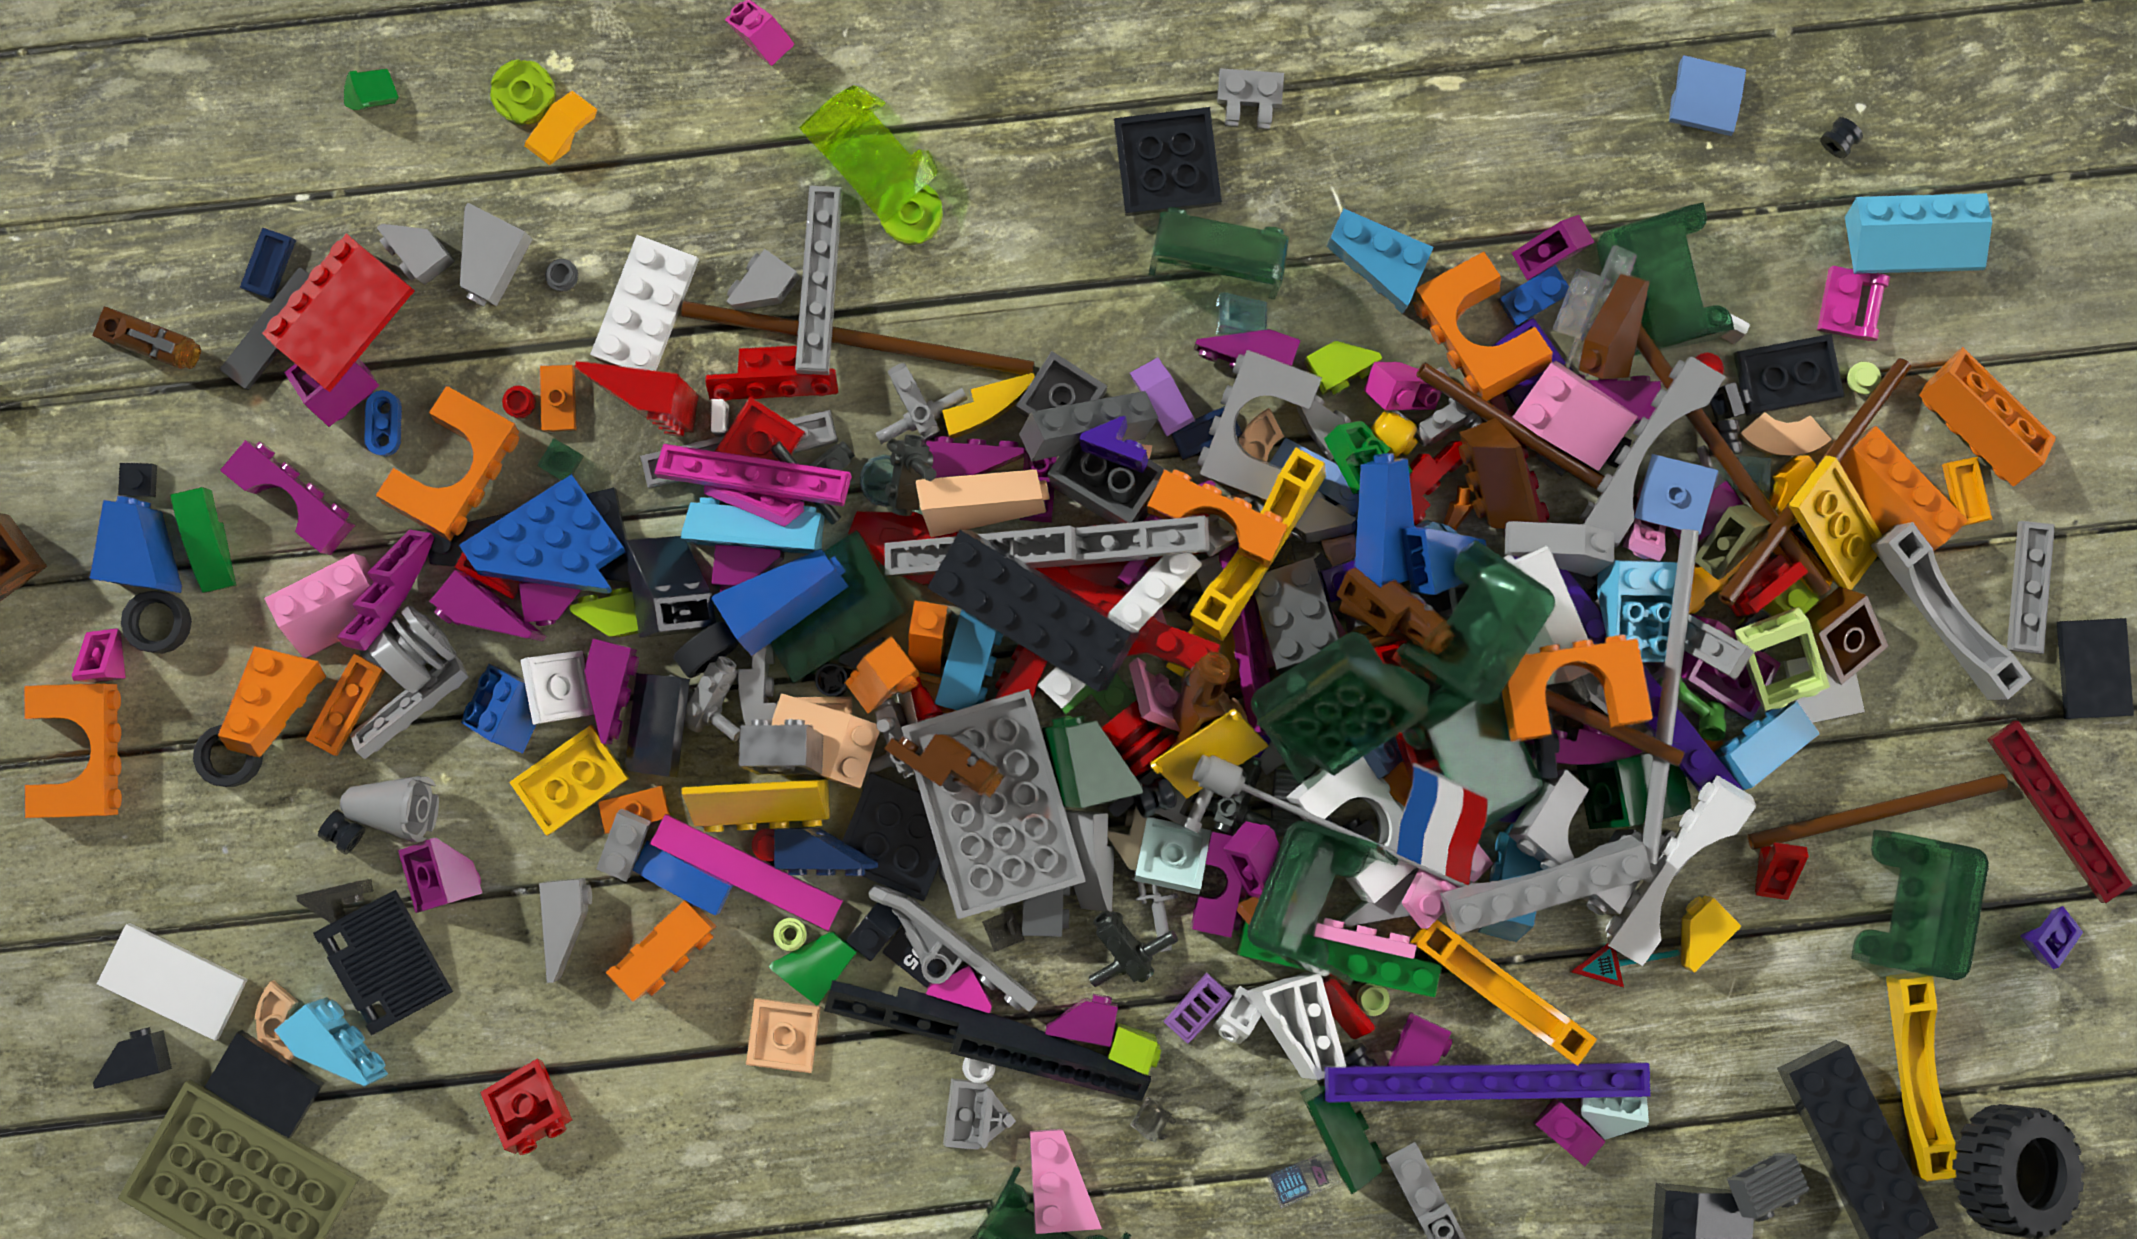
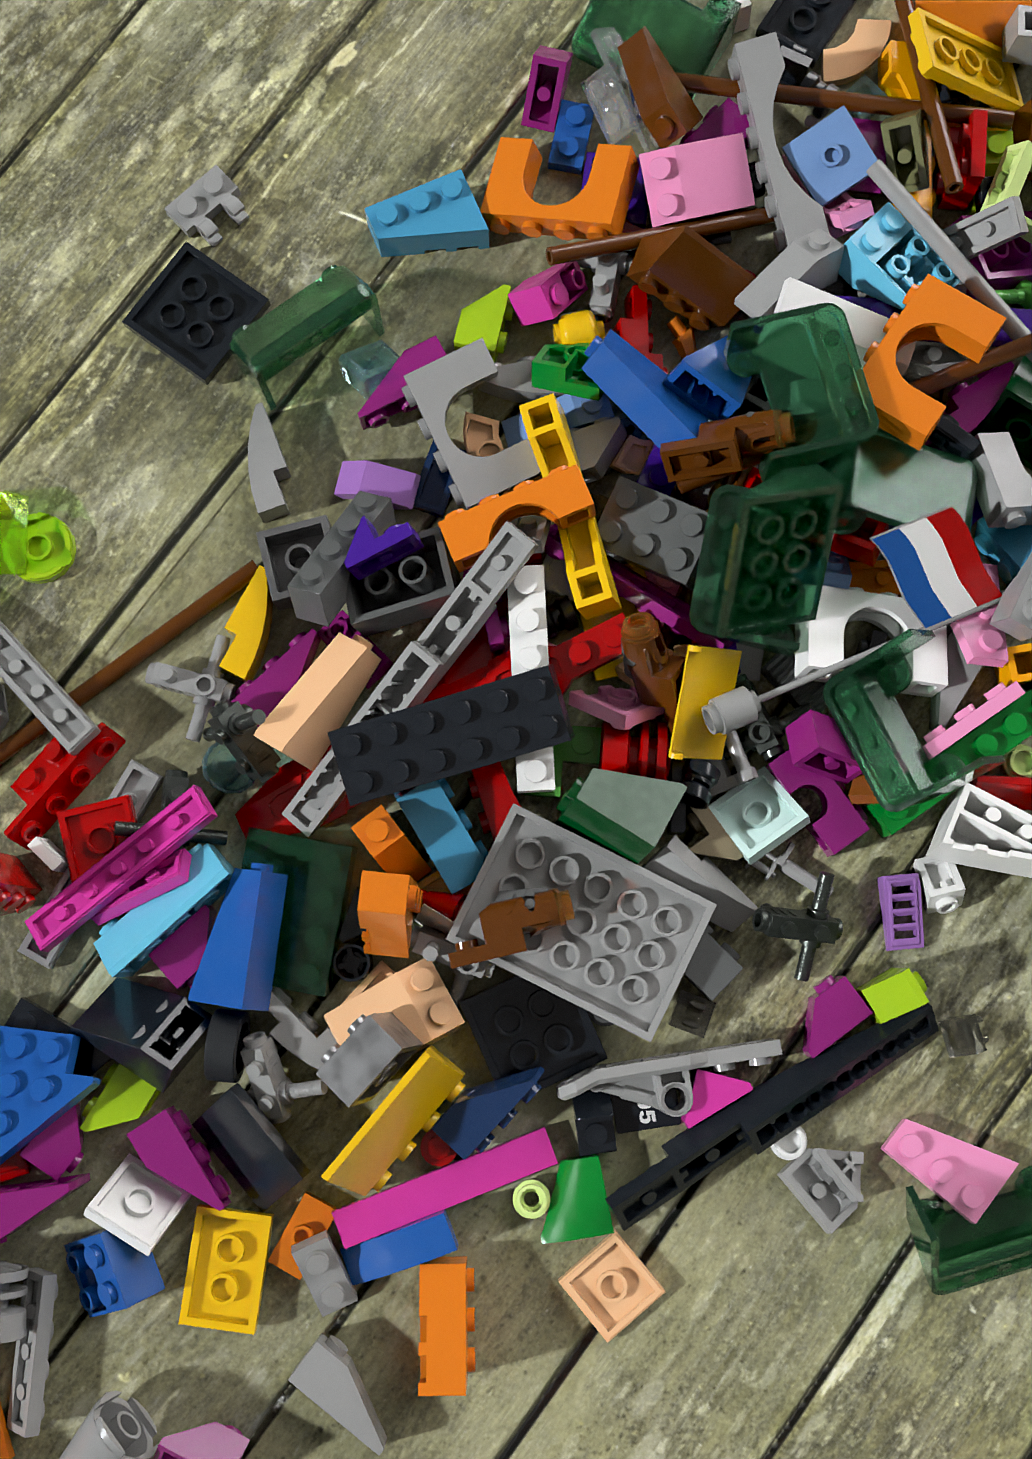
camera: 45 degrees left, 5 degrees down
none -> light grey slope [248,402,291,523]

